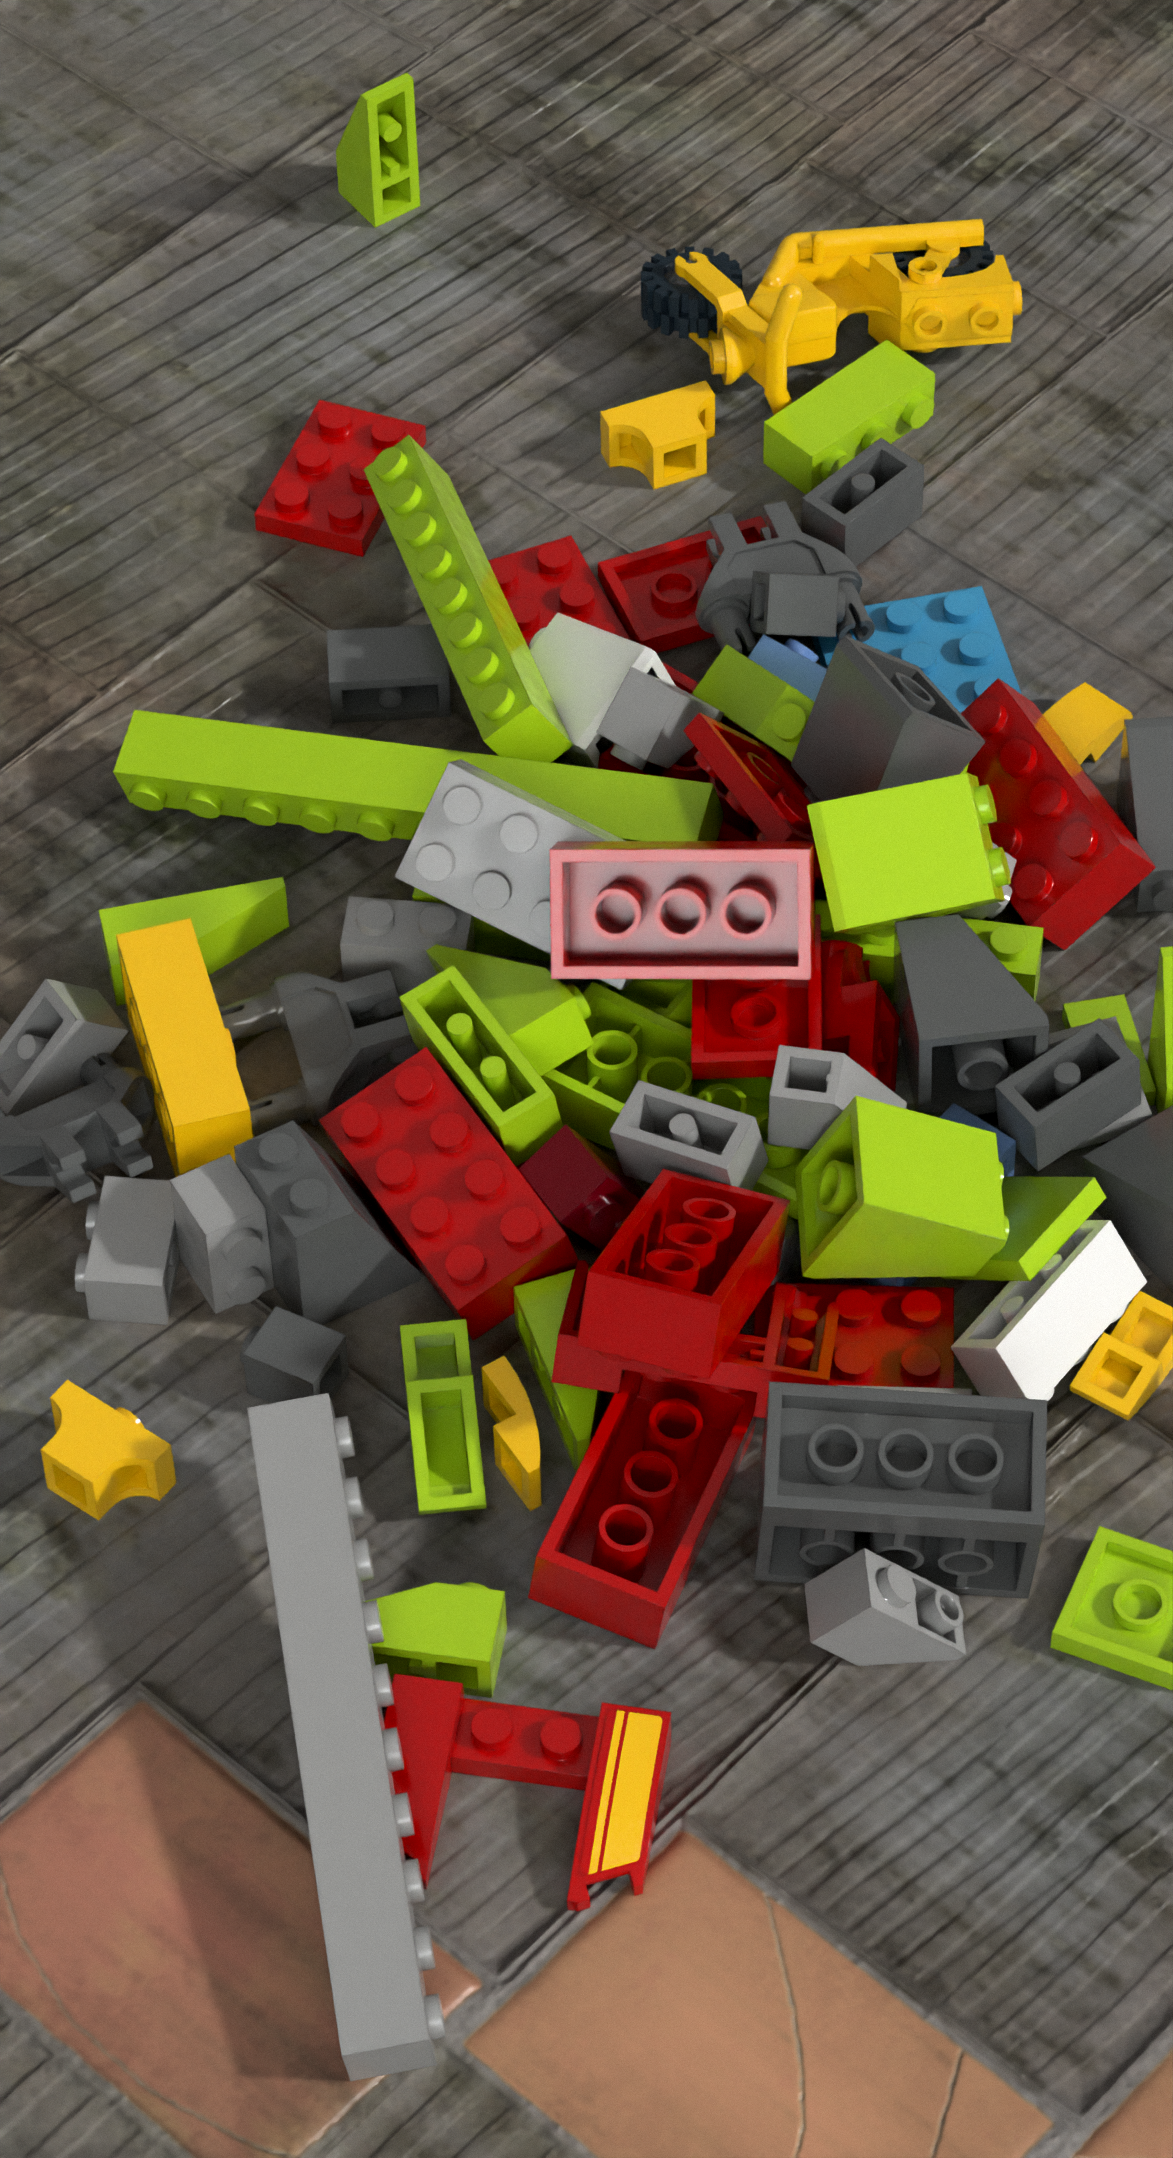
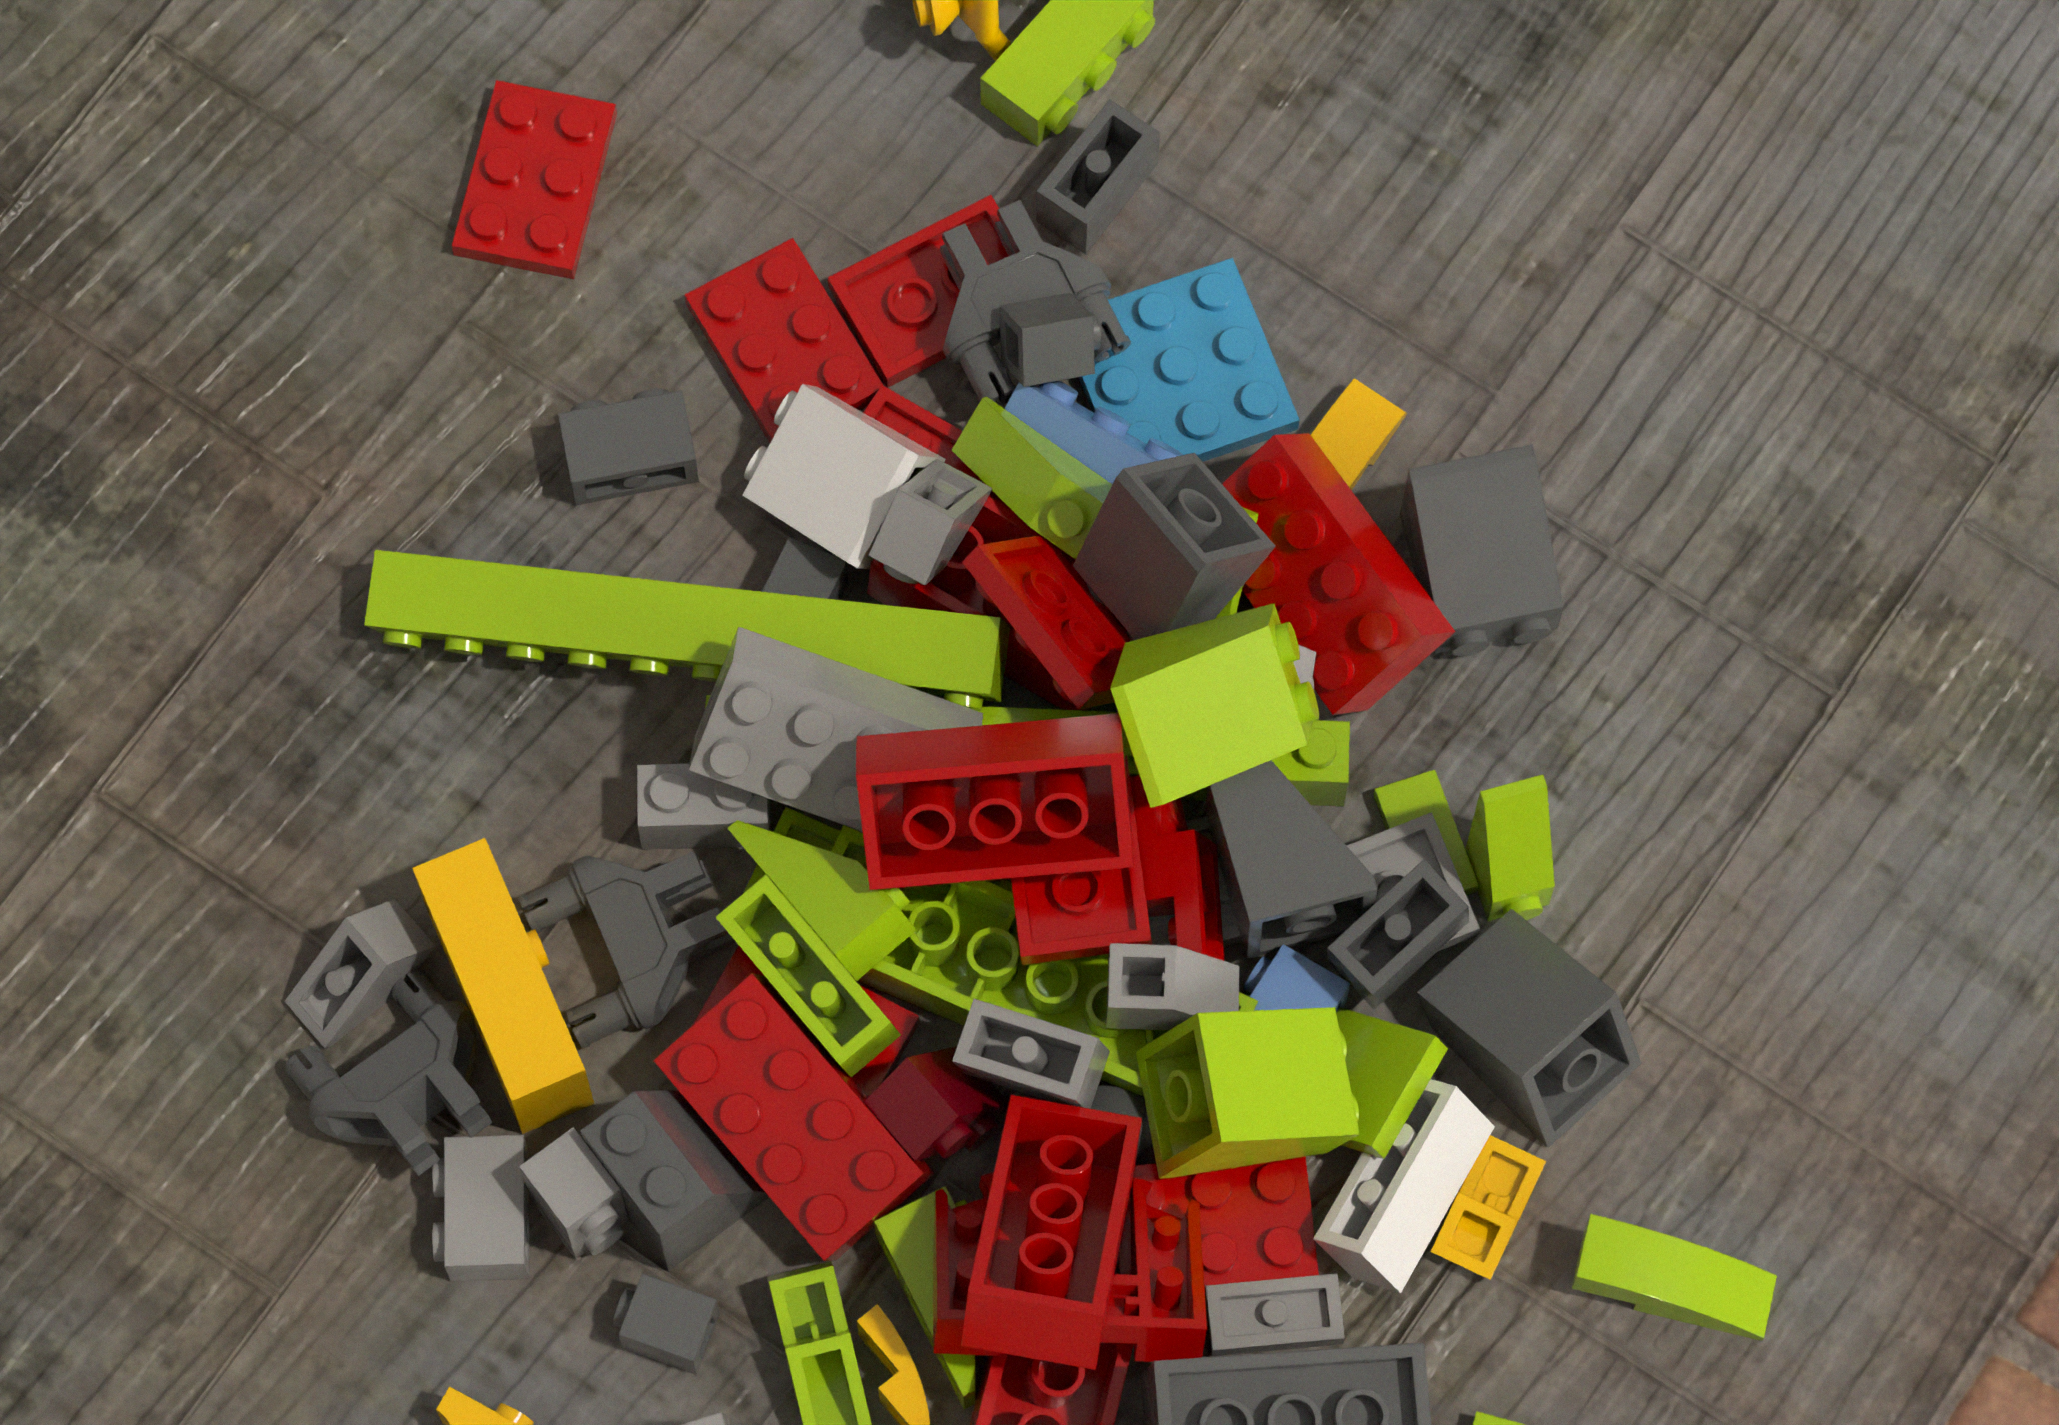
camera: 10 degrees left, 20 degrees up
lime slope [99,877,289,1006] -> none
lime brick [364,435,574,763] -> none
yellow brick [600,380,715,490] -> none

